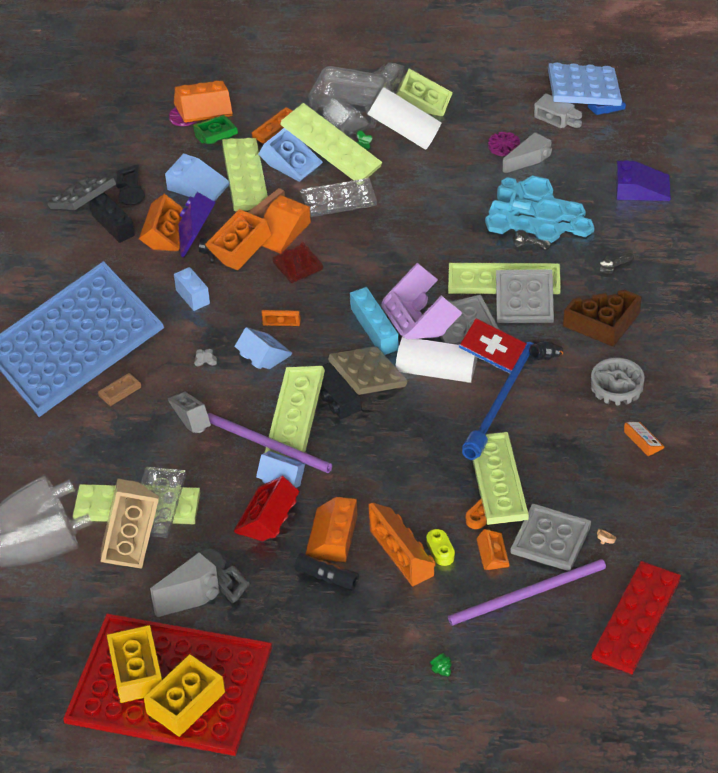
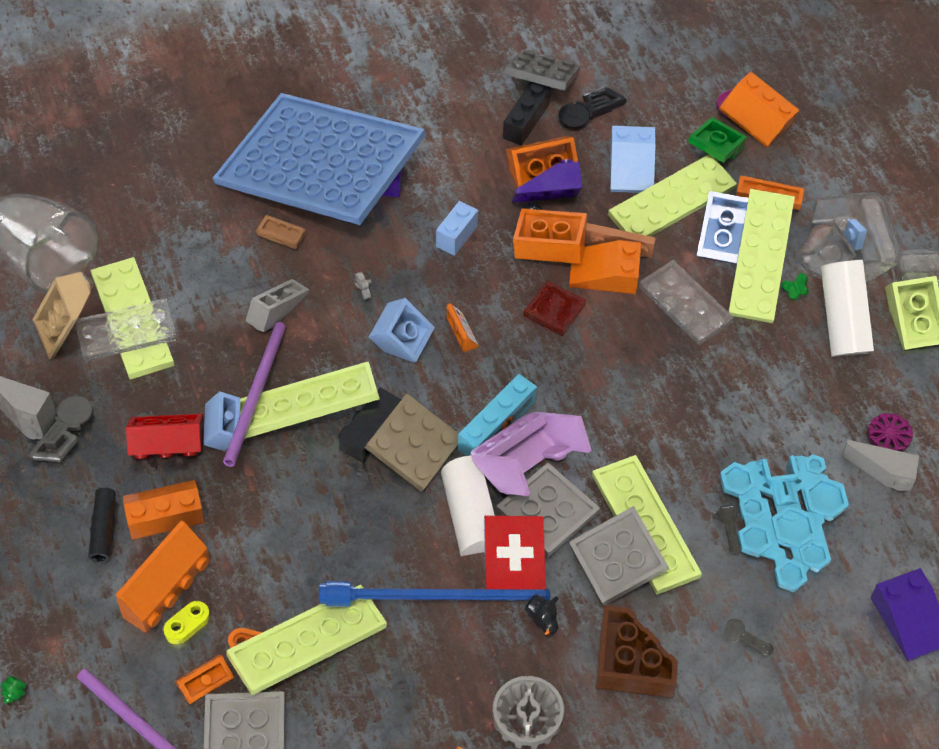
camera: 60 degrees right, 10 degrees up
none -> light blue plate [844,219,867,250]

